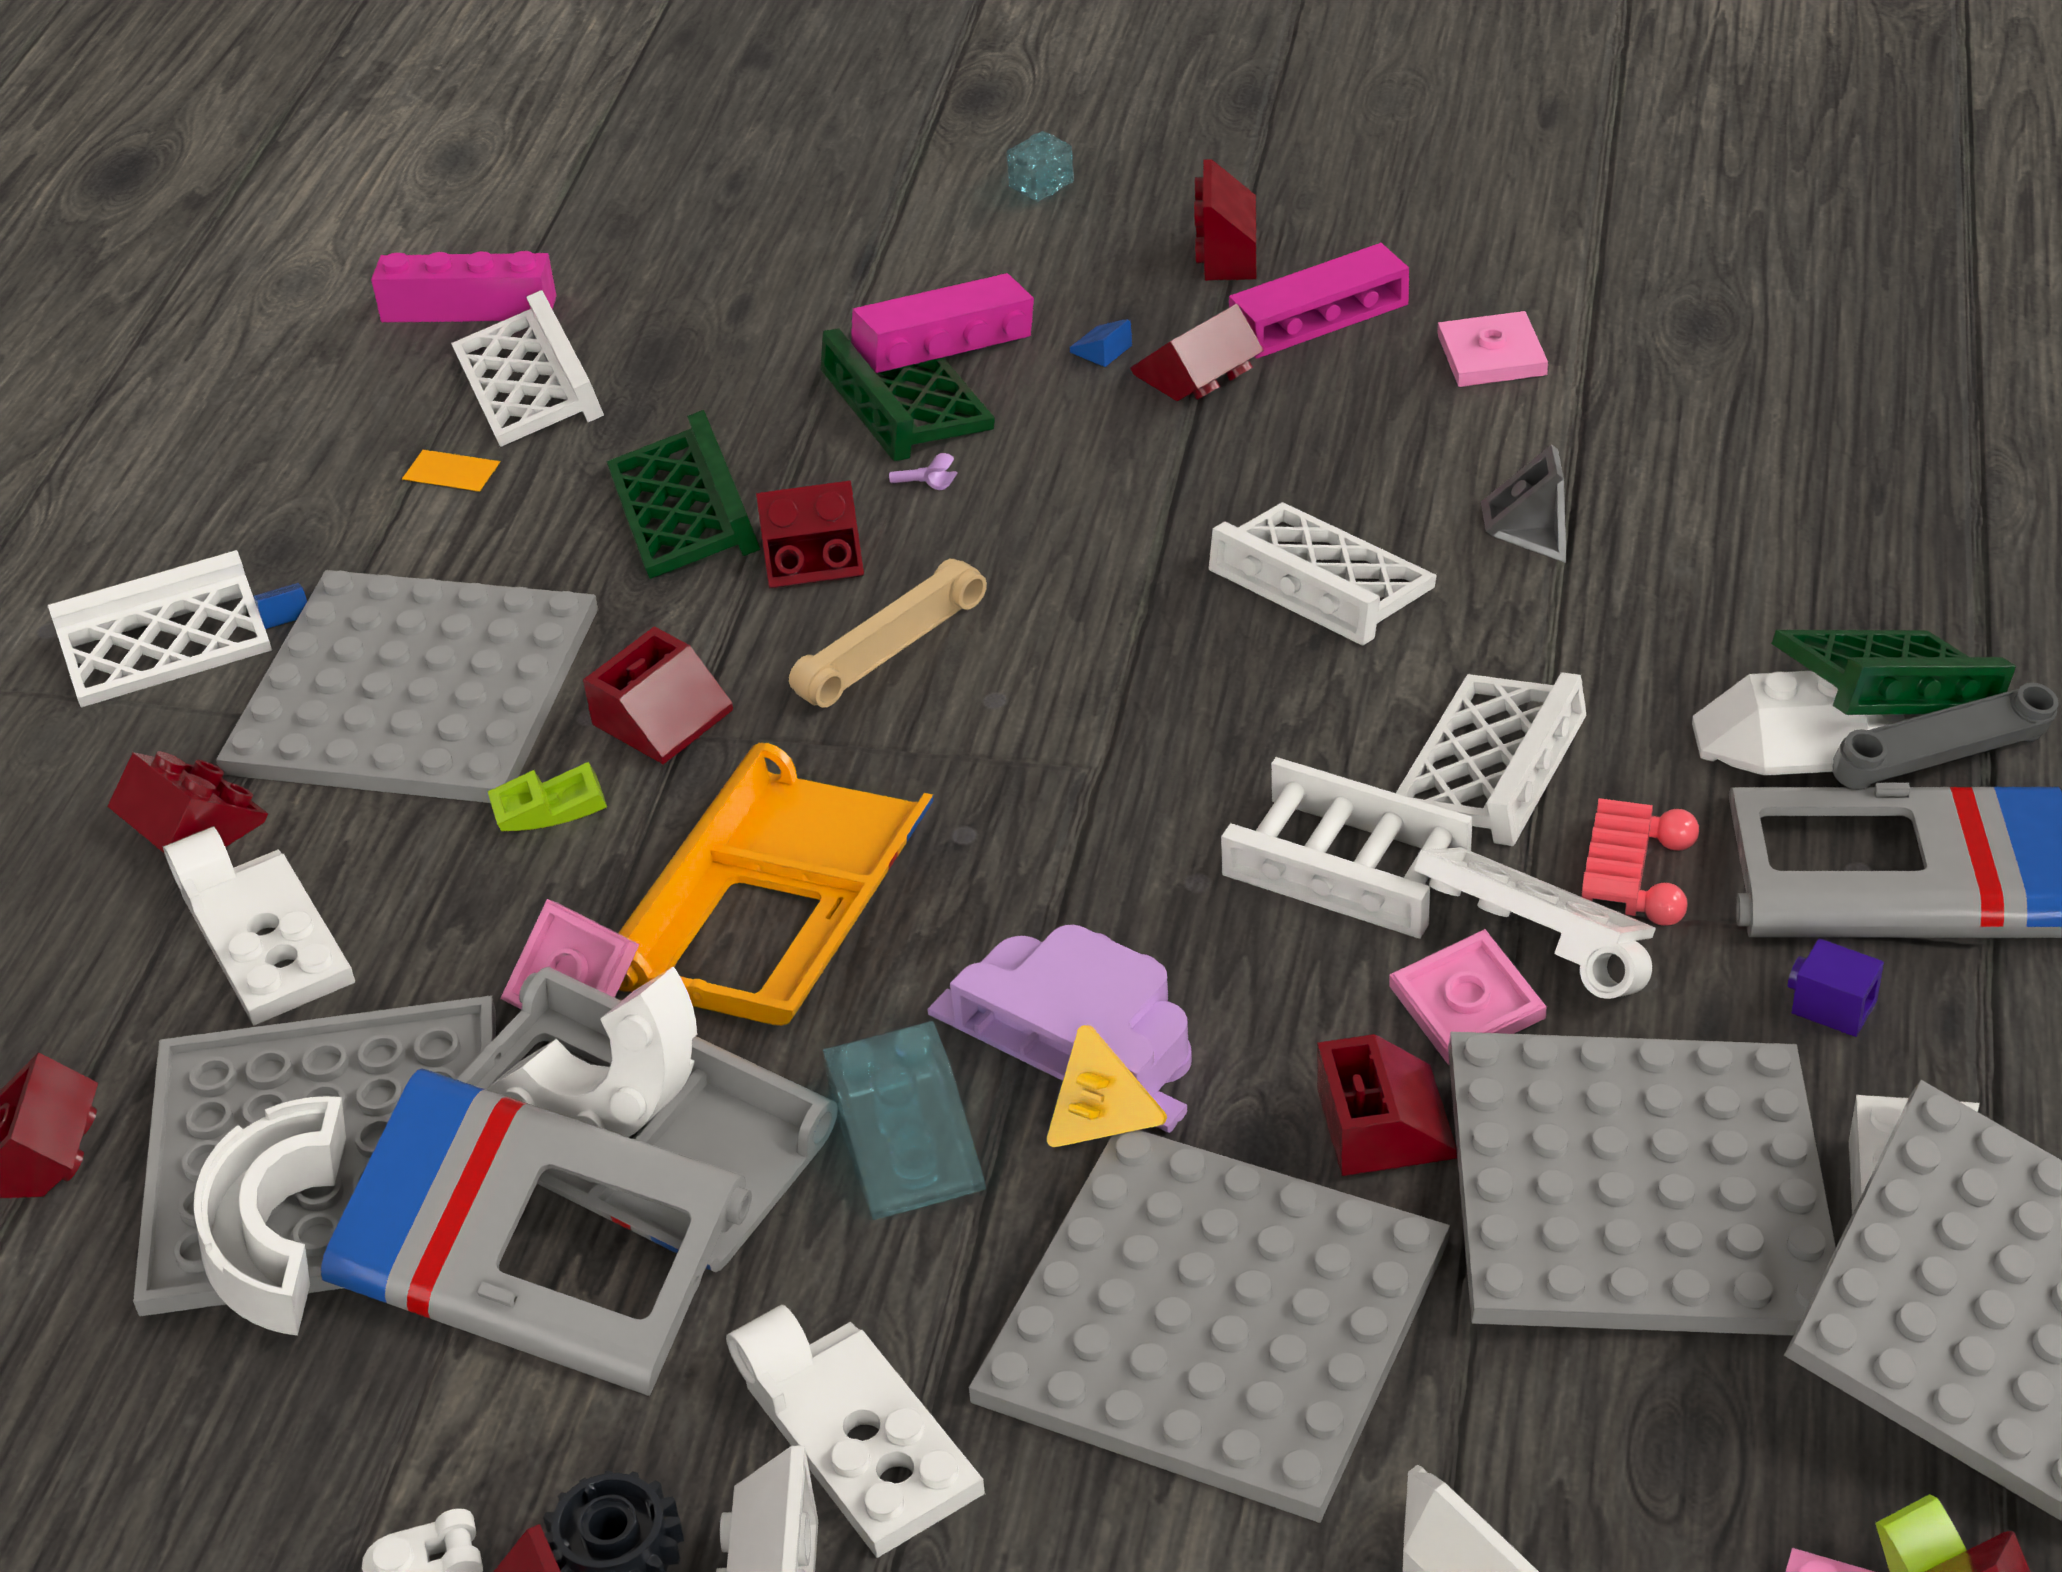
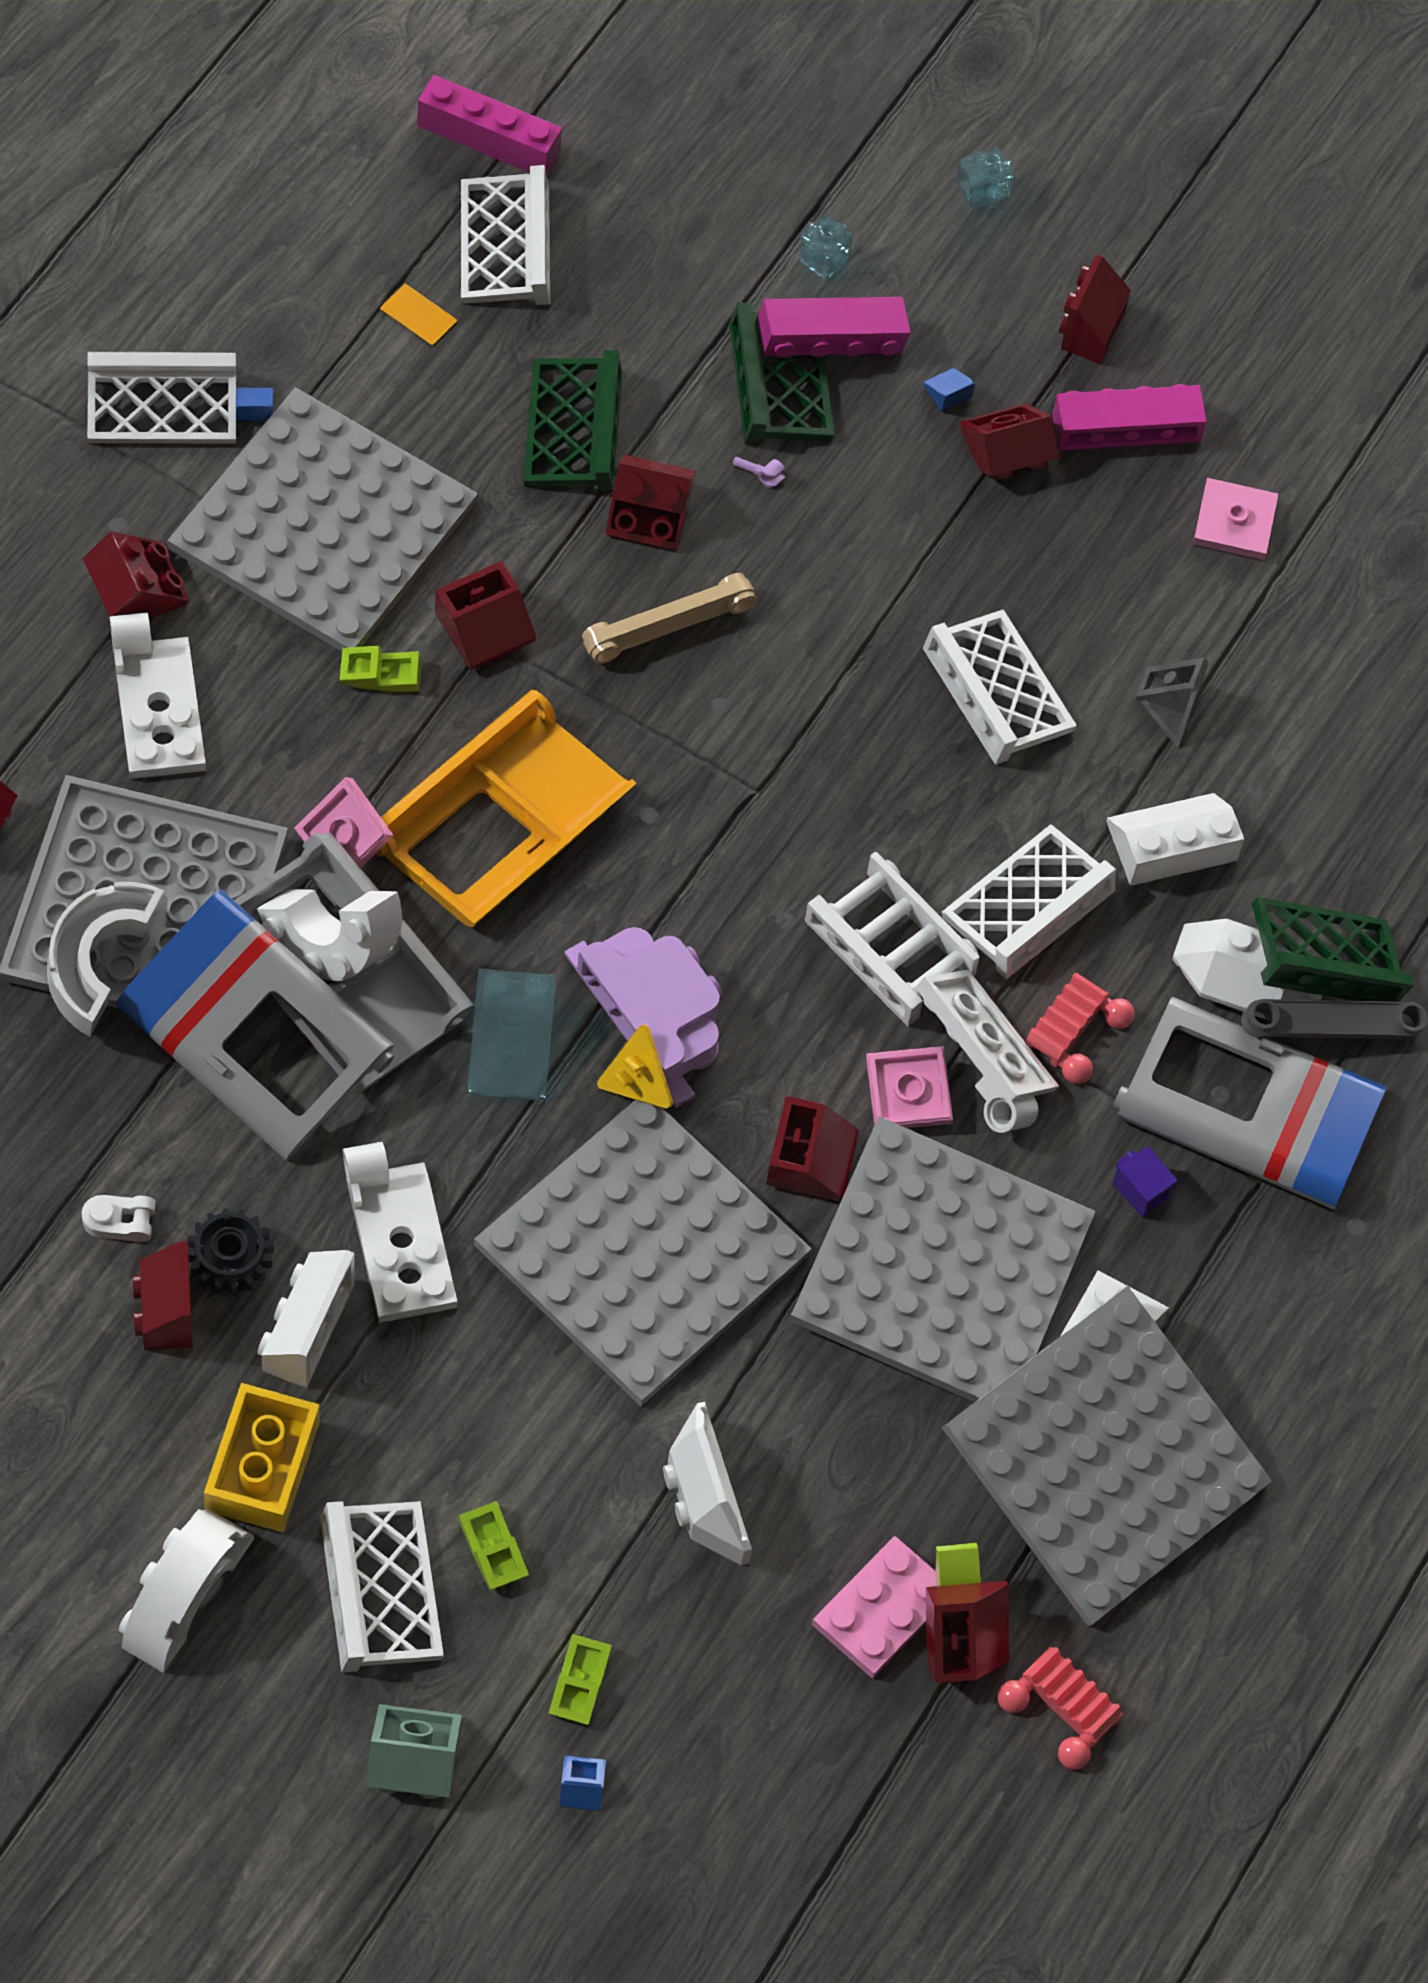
camera: 10 degrees right, 20 degrees up
none -> clear light blue brick [799,214,853,280]
none -> white slope [1106,793,1244,886]

